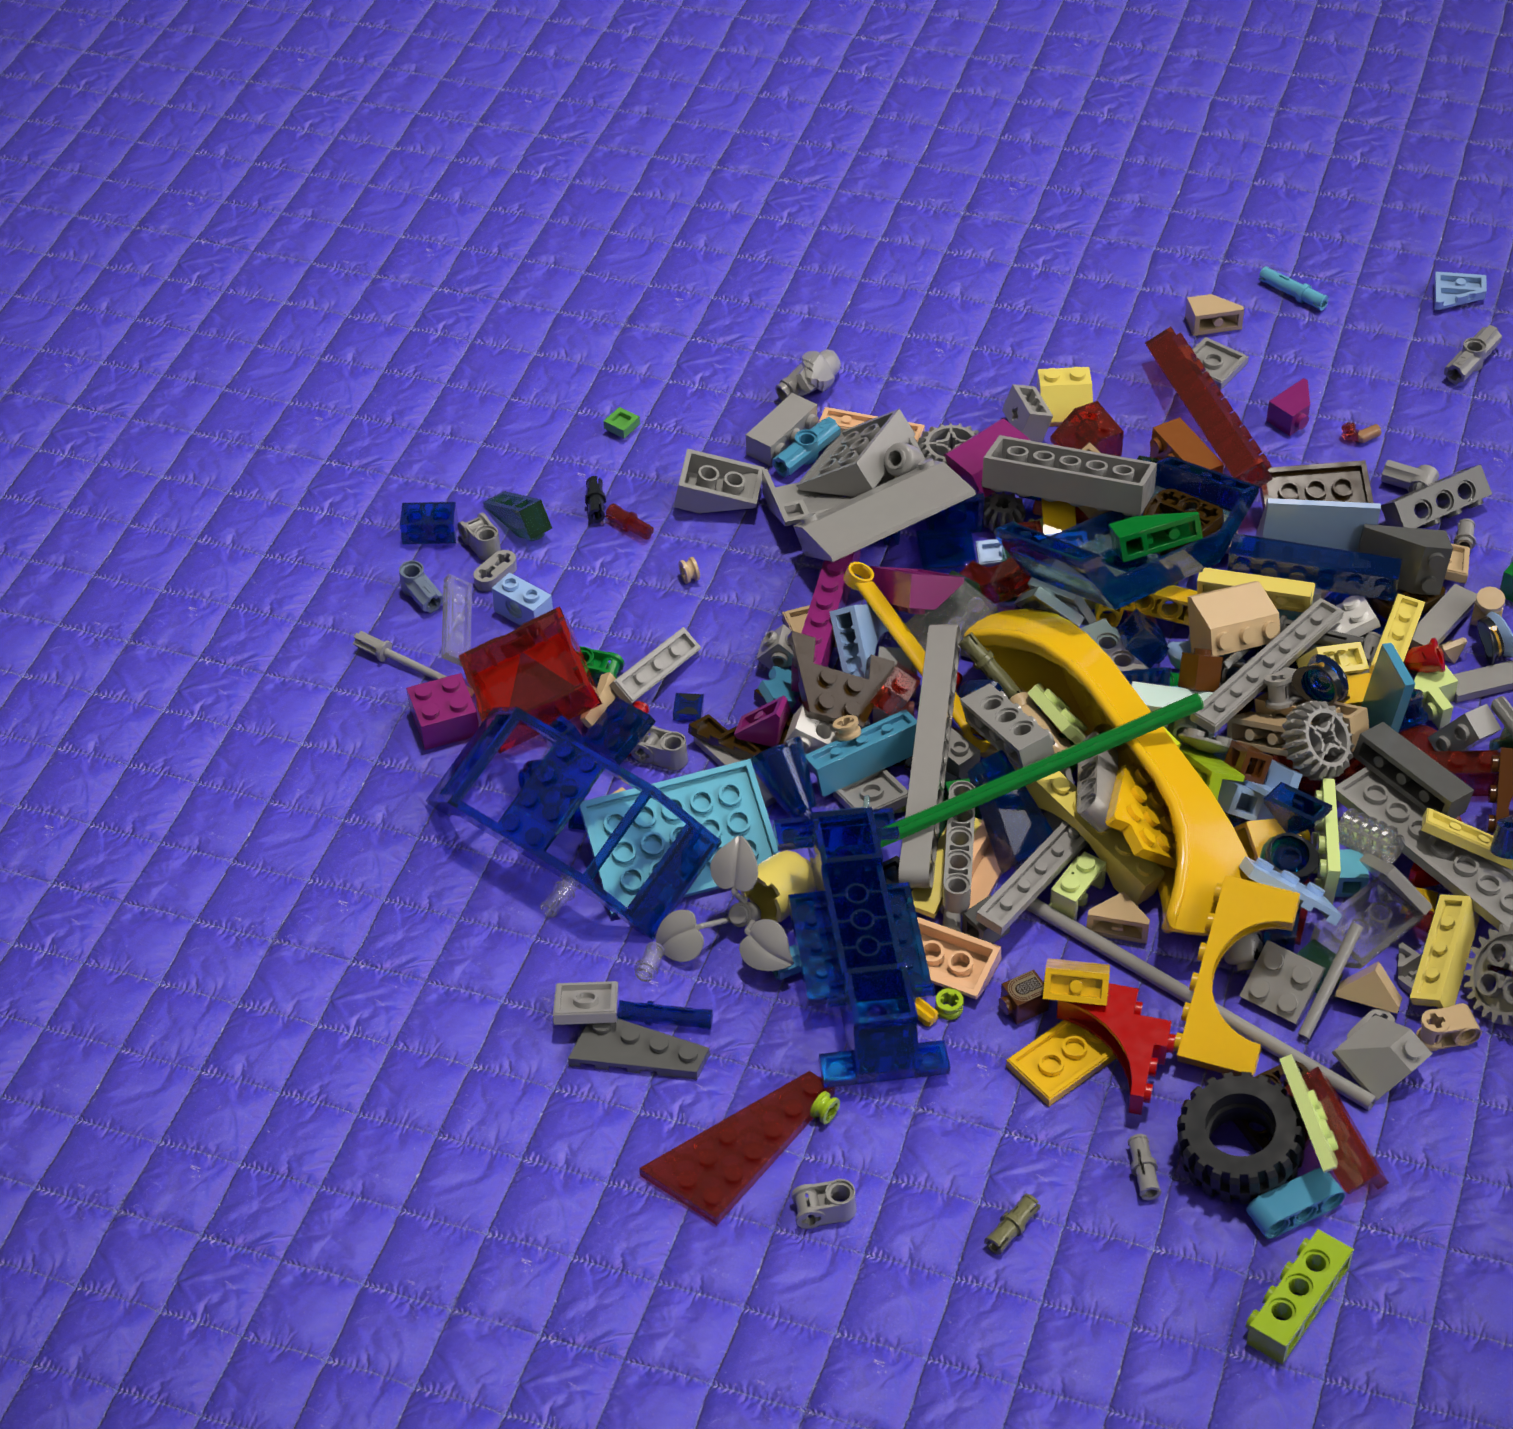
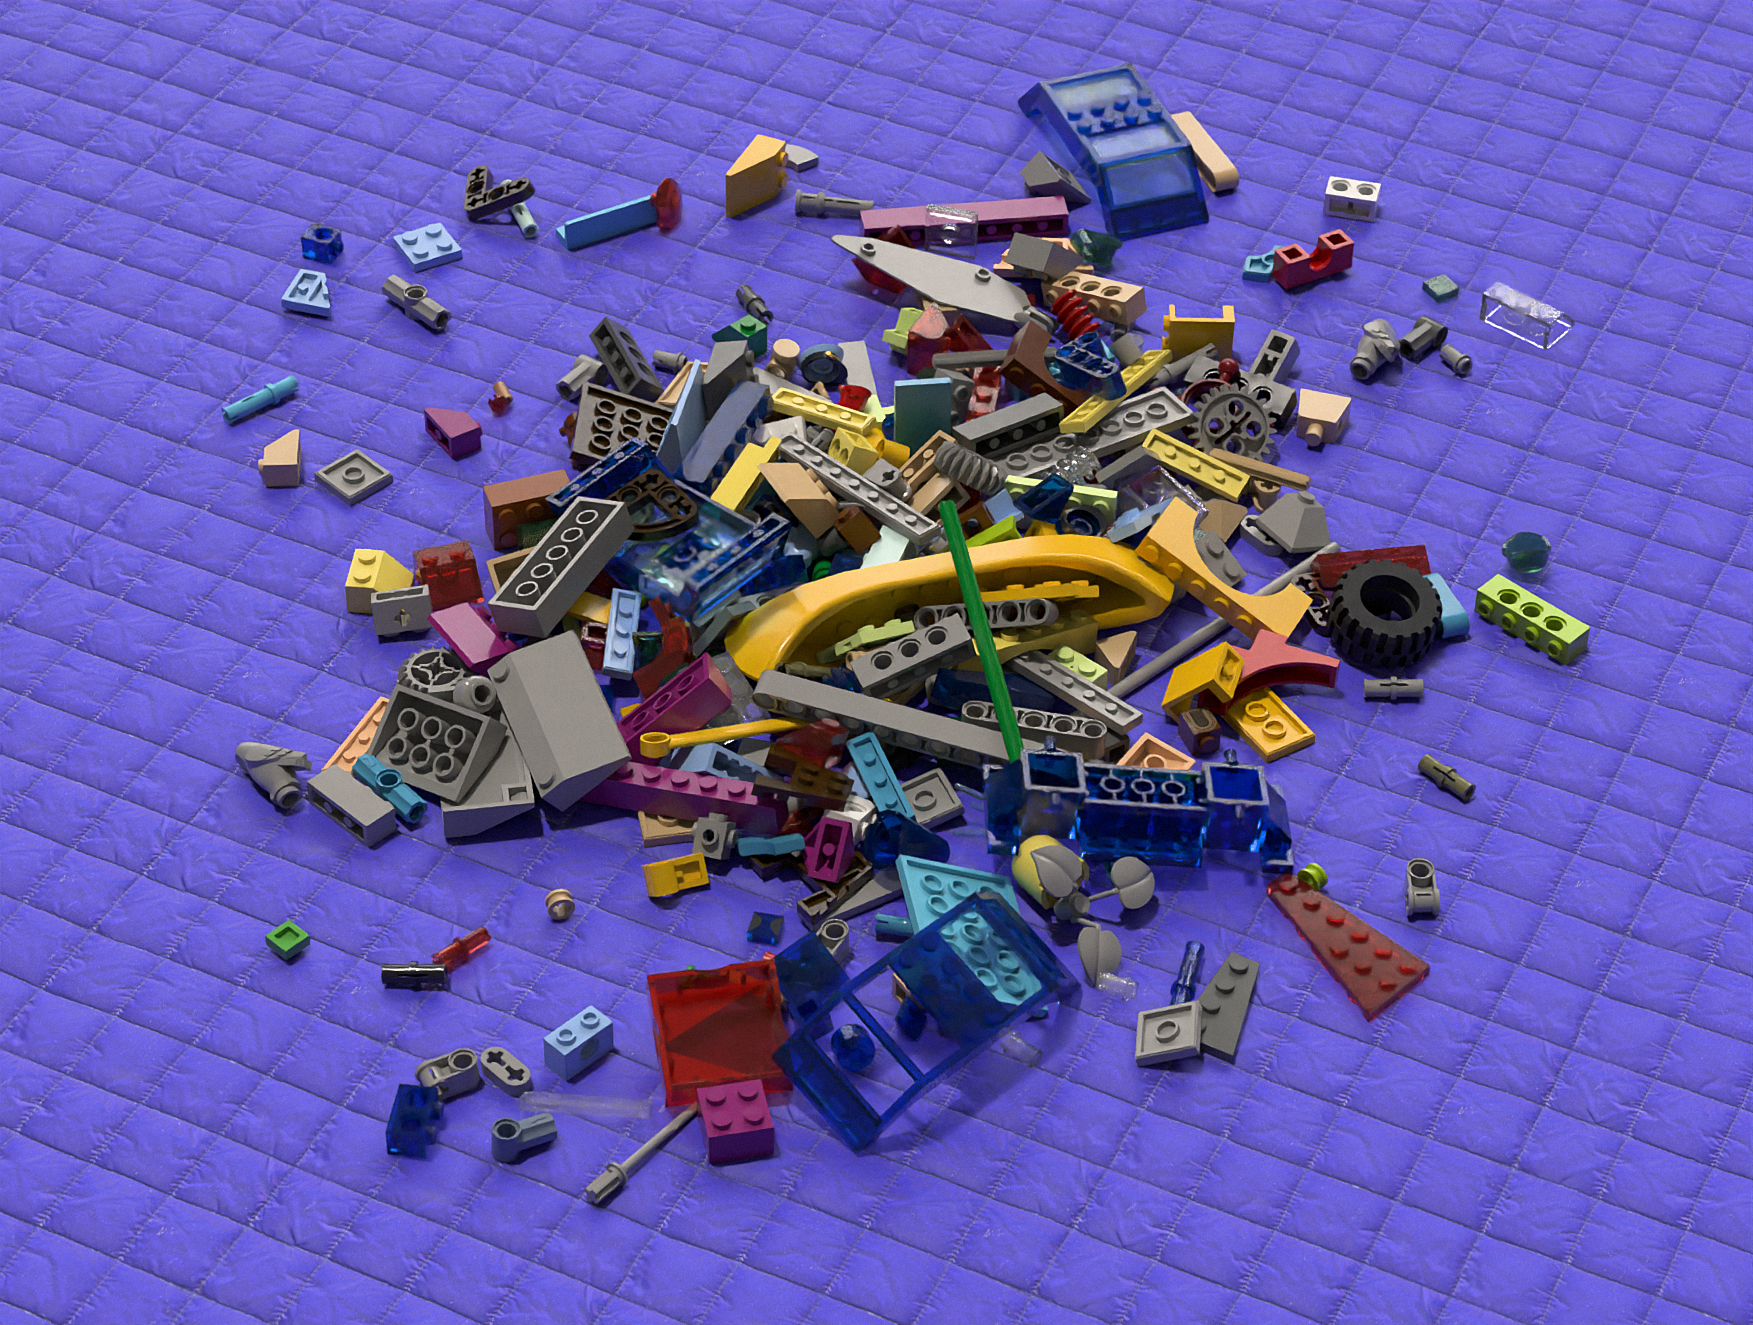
camera: 85 degrees left, 5 degrees down
slope [483,491,552,541] -> none
light grey tile [609,627,701,707] -> none
light grey slope [673,449,765,513] -> none
tan bush [833,715,861,741] -> none
green slope [1109,512,1203,562] -> none
clear red brick [1145,326,1273,496] -> none
yellowish green wing [1279,1054,1339,1173] -> none
piece [1292,654,1349,705] -> none
light grey bar [1298,922,1363,1040] -> none
none -> yellow plate [642,852,709,897]
none -> tan axle [1209,448,1311,491]
none -> helmet [1502,532,1552,573]

